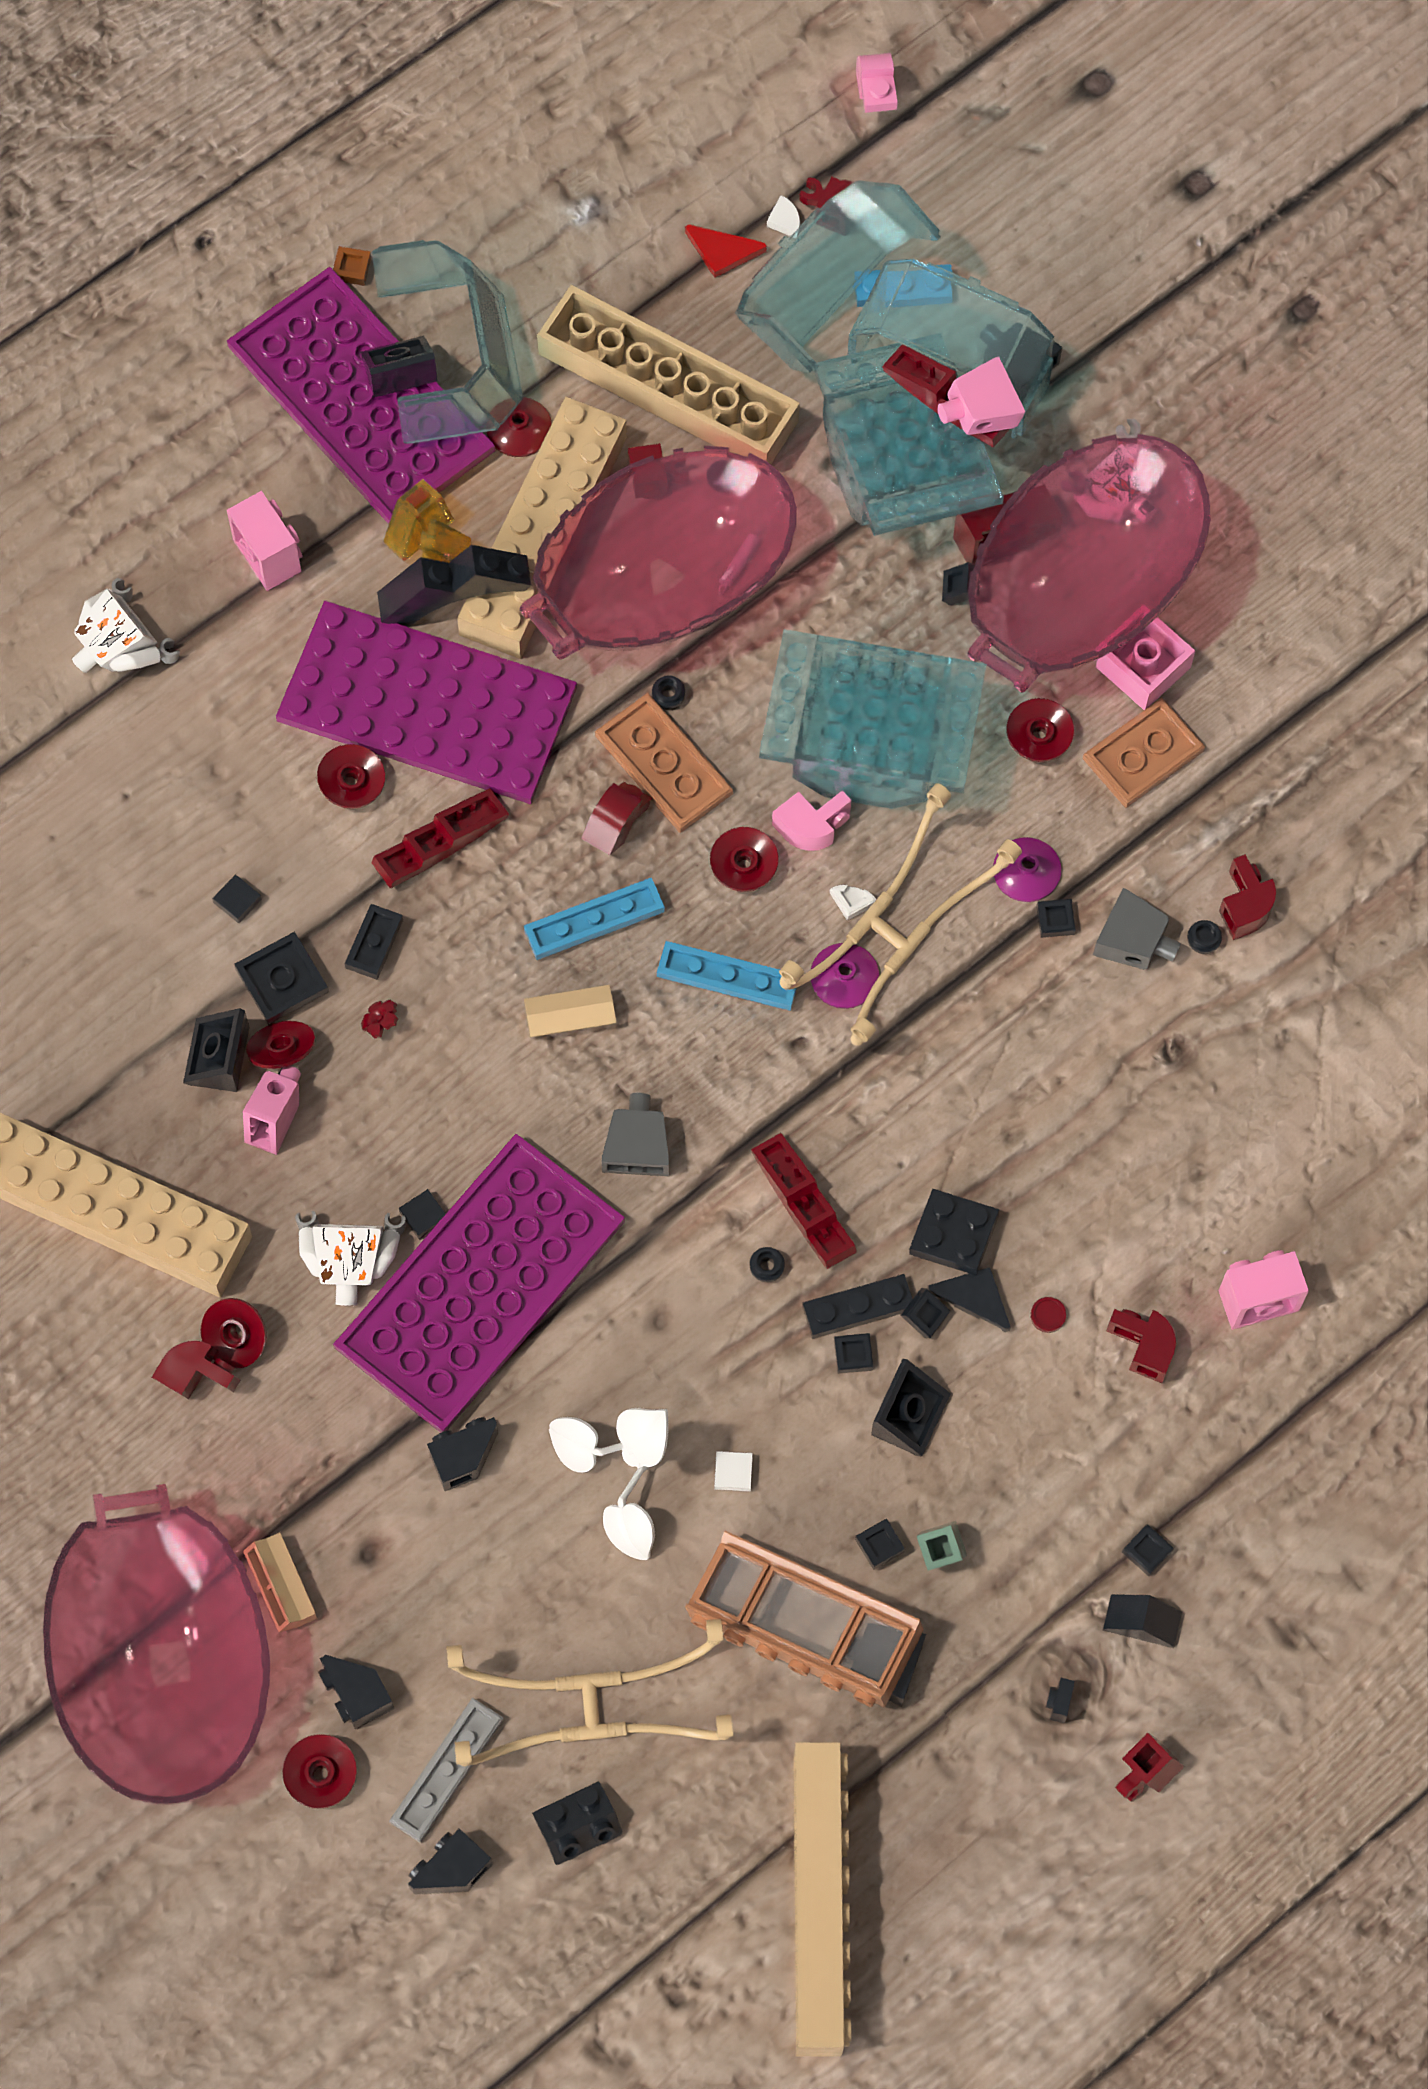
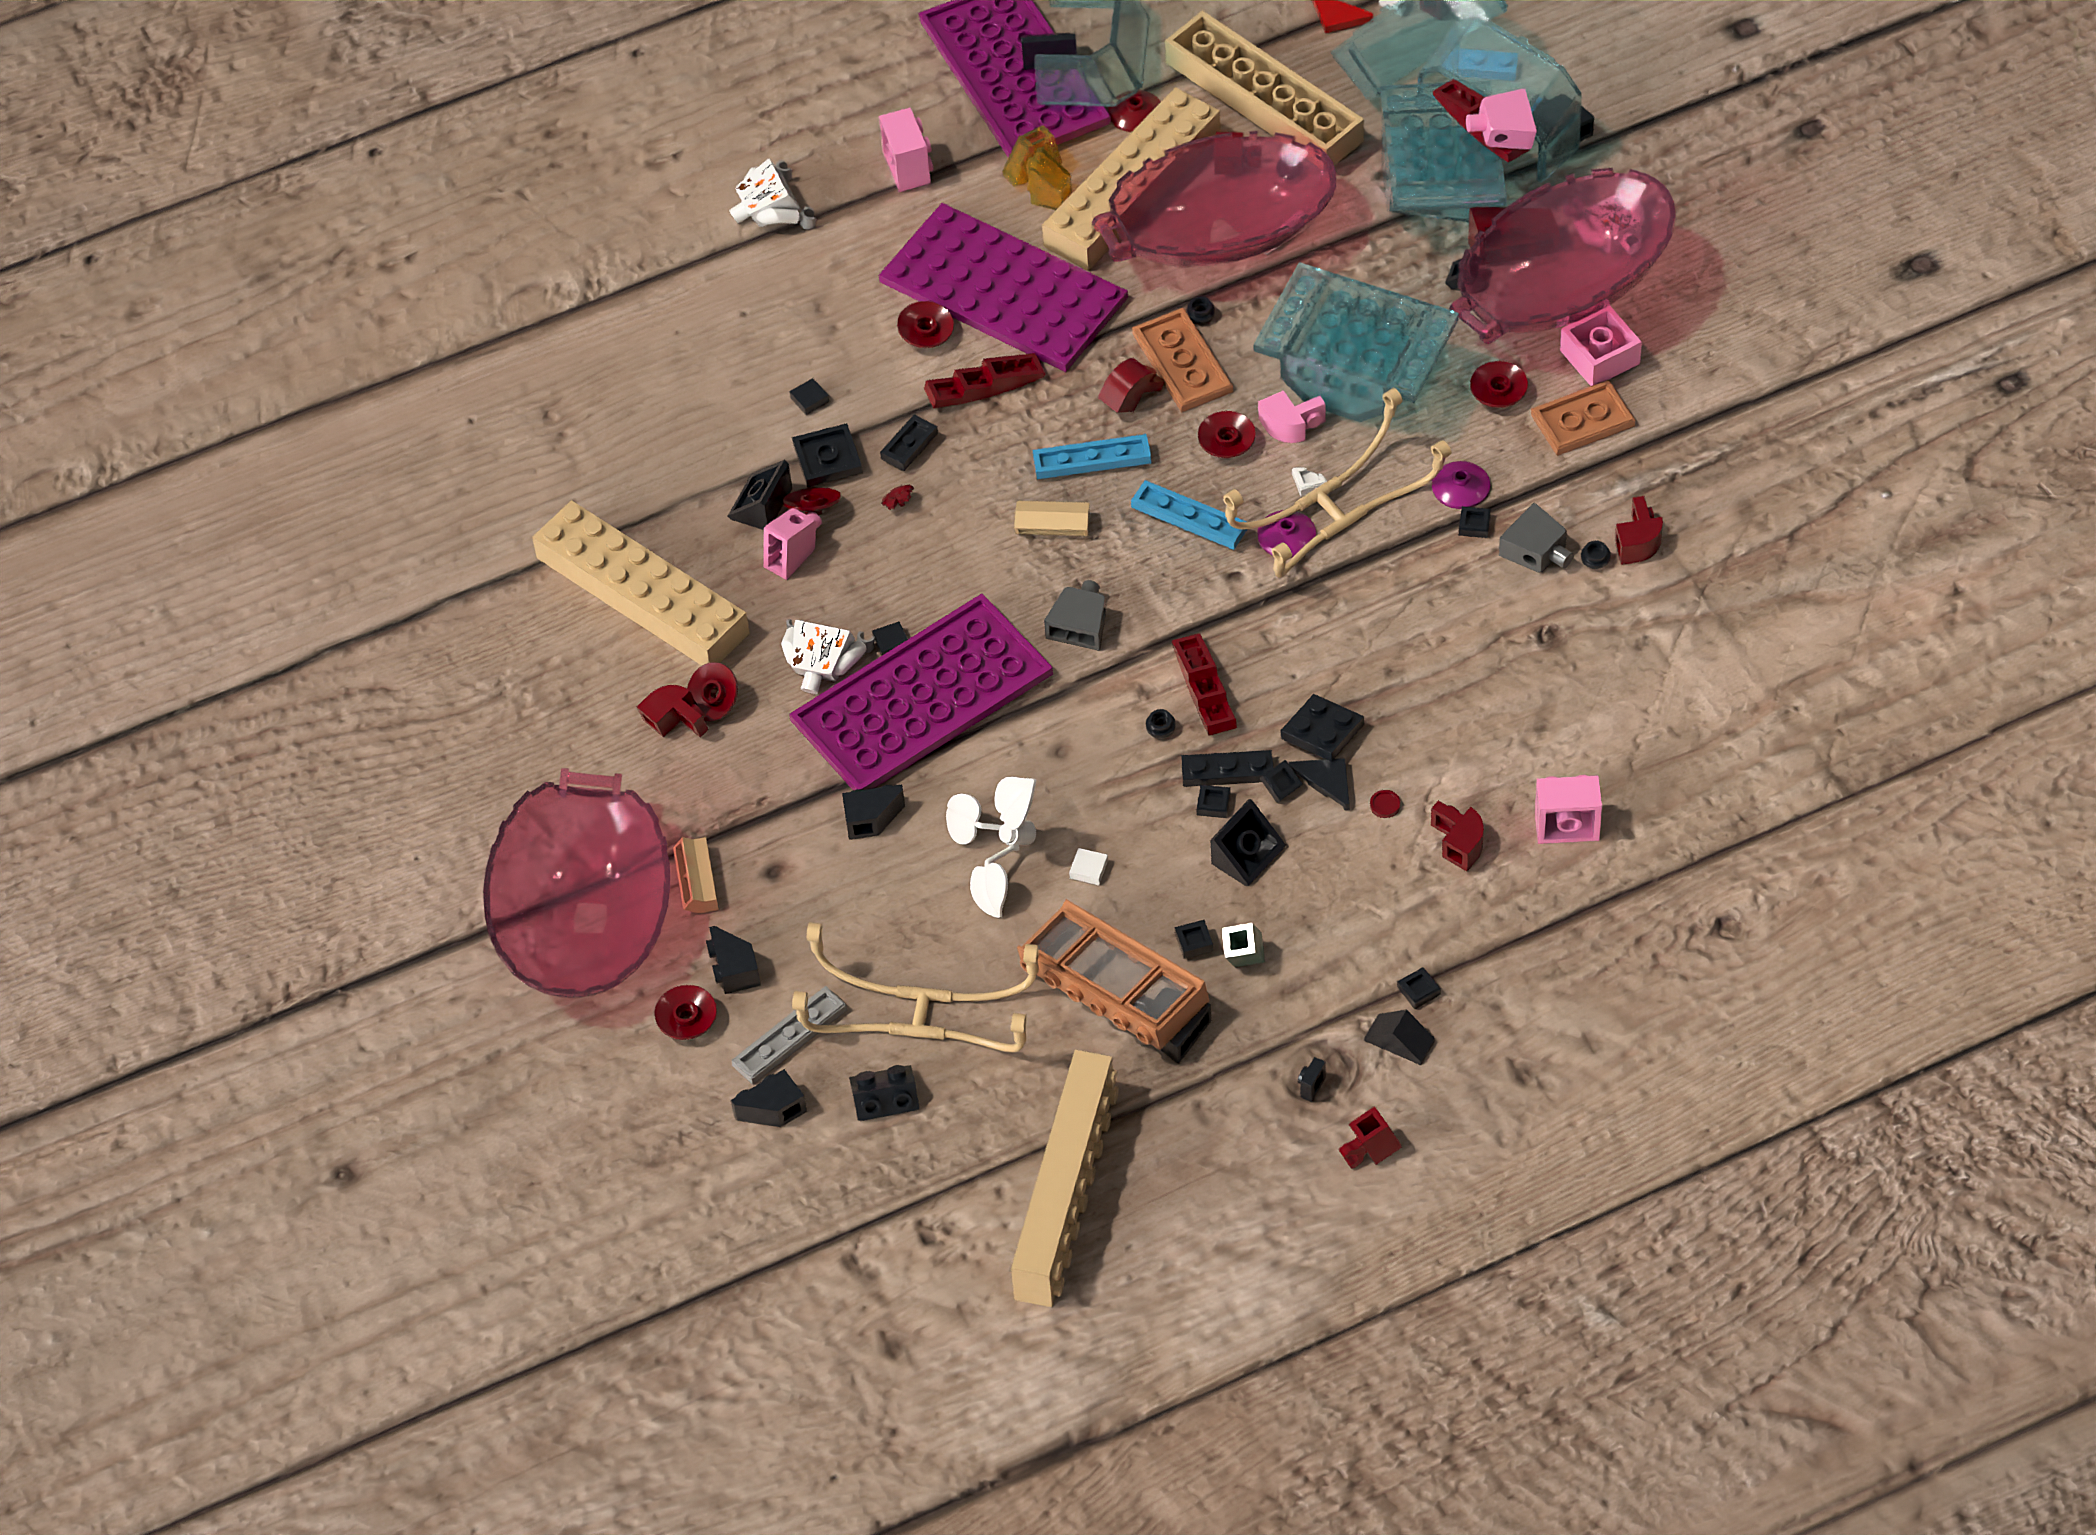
camera: 20 degrees right, 15 degrees down
black arch [377,545,532,627] -> none

